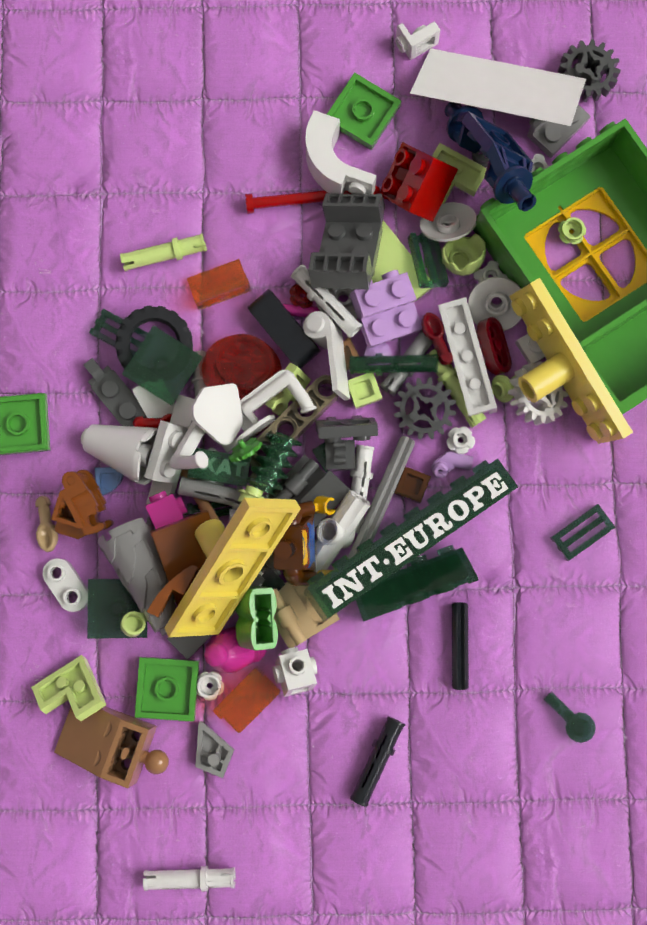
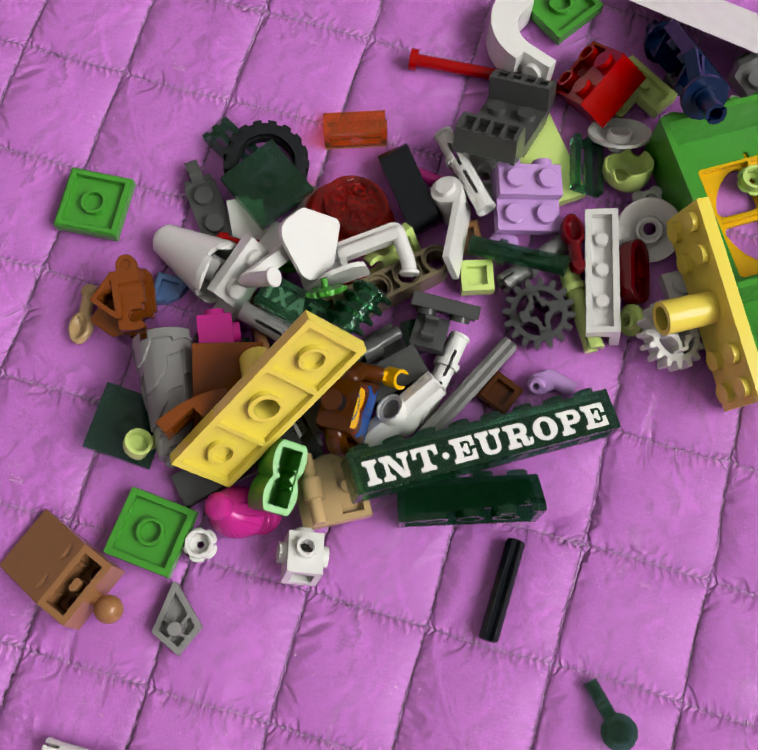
camera: 15 degrees right, 10 degrees down
yellowish green plate [31,655,106,721] -> none
white plate [43,558,90,612] -> none
yellowish green pin [120,233,207,271] -> none
clear orange panel [213,666,280,733] -> none
clear red plate [289,283,313,309] -> none
black pin [350,716,405,807] -> none
white plate [446,426,475,454] -> none
clear green tile [550,504,616,561] -> none

